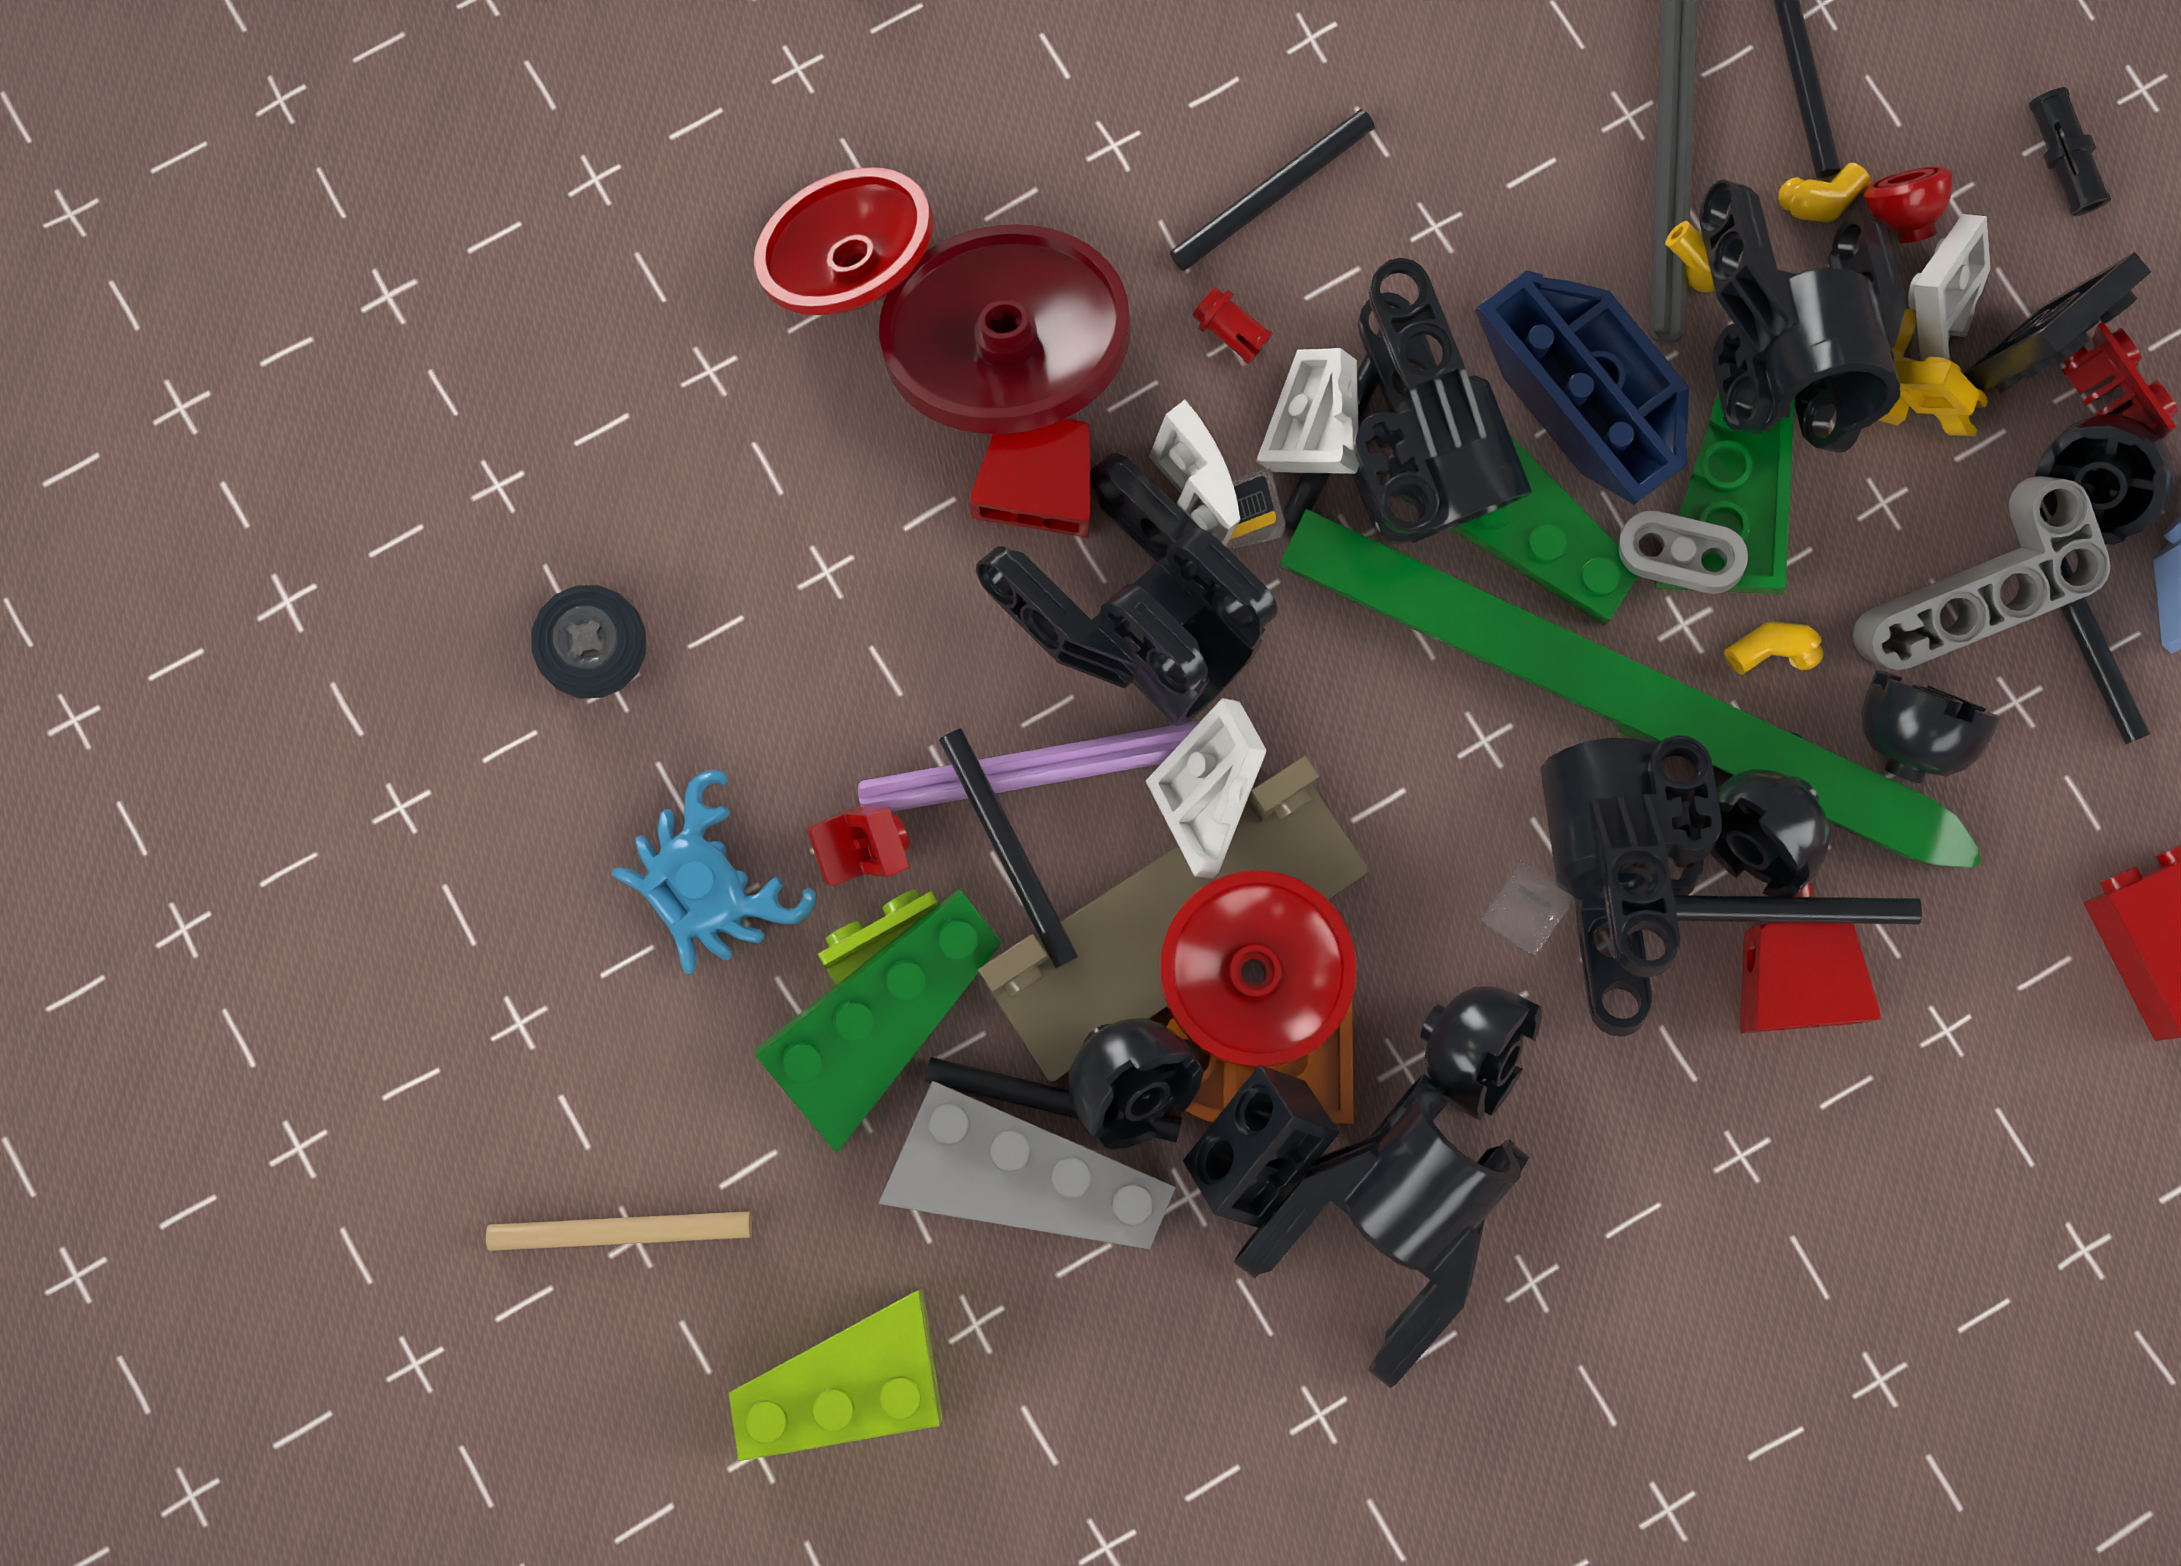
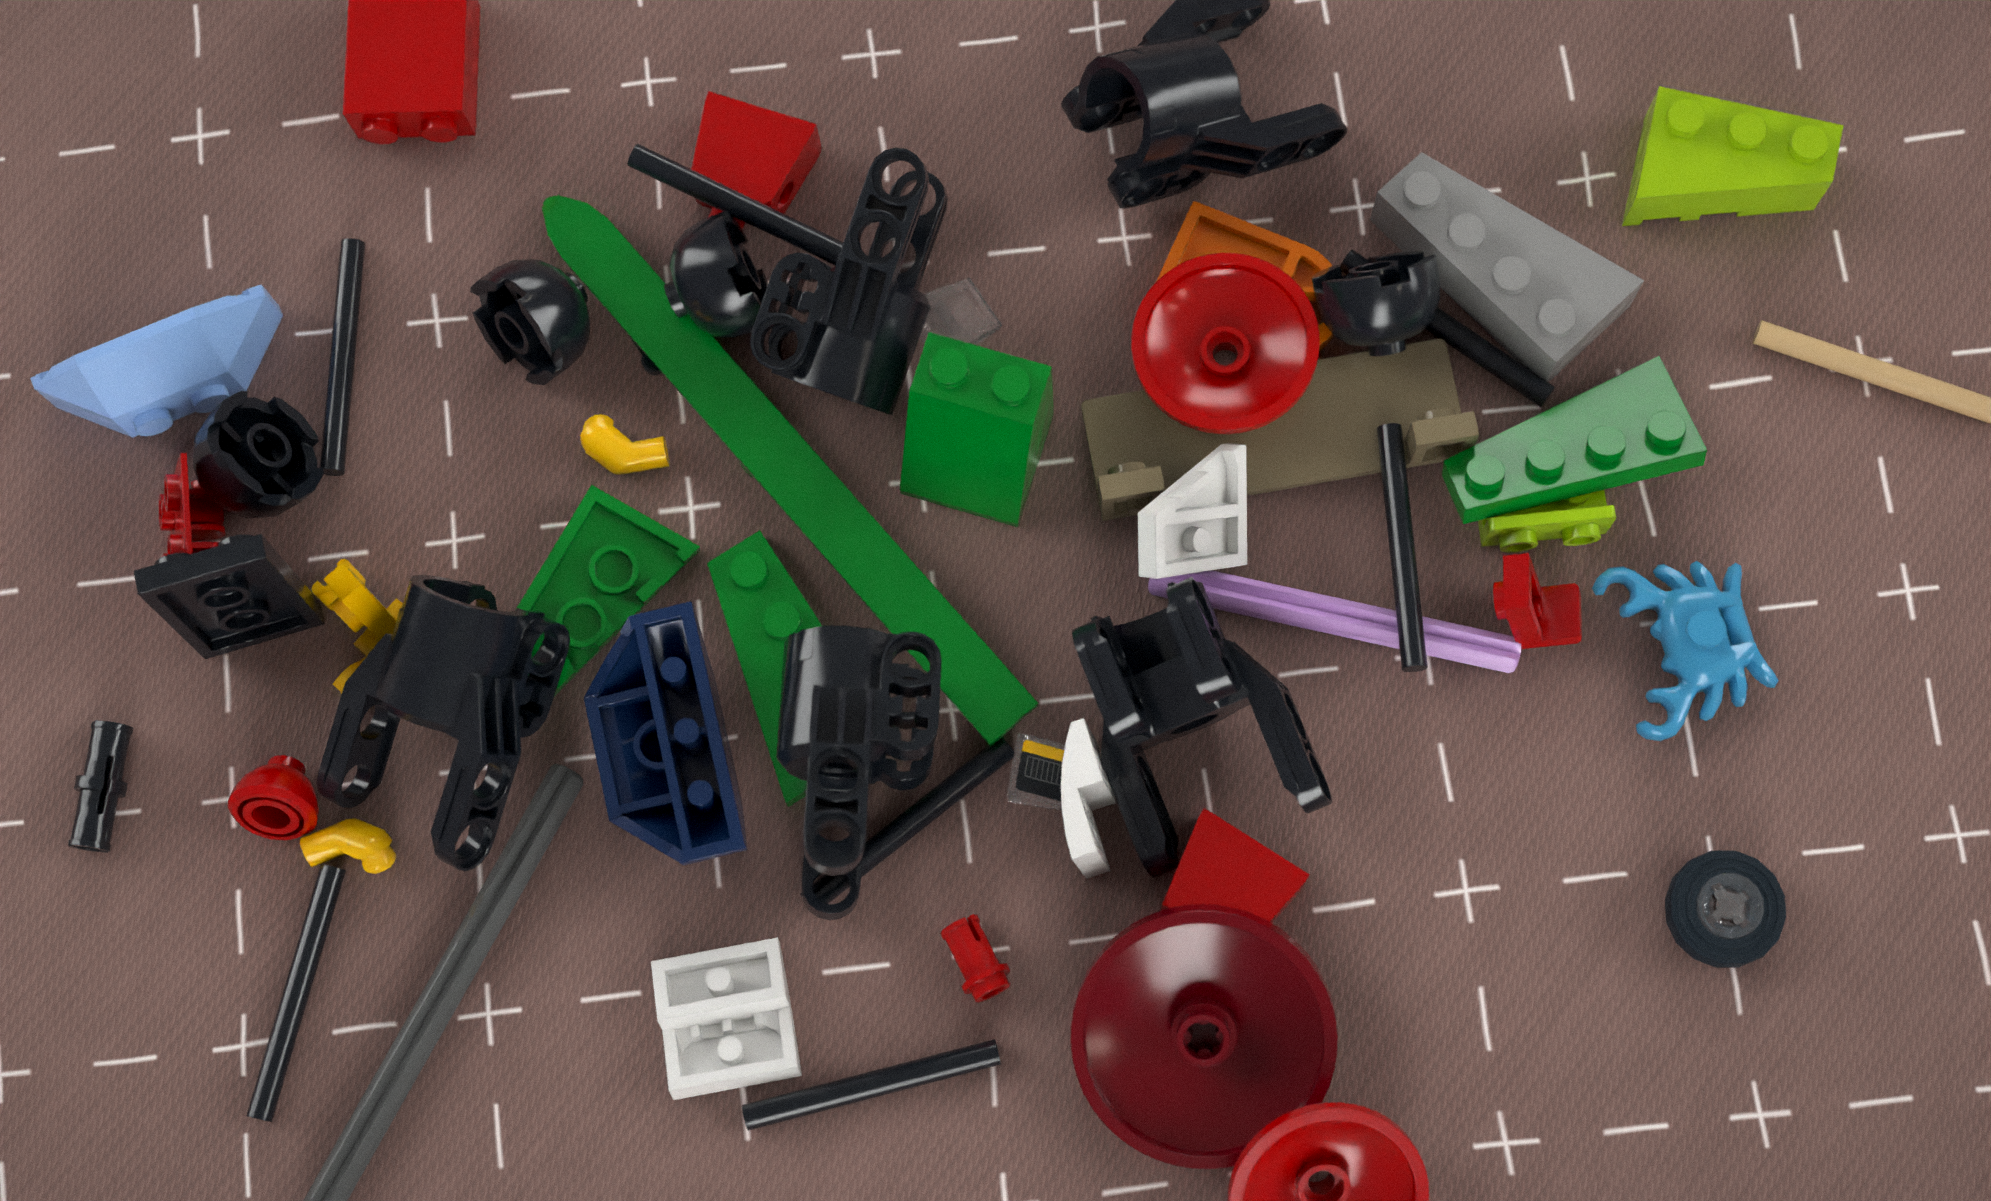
camera: 145 degrees left, 5 degrees down
black brick [1183,1065,1340,1229] -> none
white wing [1256,348,1359,474] -> none
black cylinder [1420,987,1542,1120] -> none
light grey plate [1619,511,1748,594] -> none
yellow arm [1665,221,1715,293] -> none
light grey beam [1852,476,2111,670] -> none
white wing [1908,214,1990,362] -> none
none -> white slope [651,937,802,1100]
none -> green slope [900,332,1054,527]

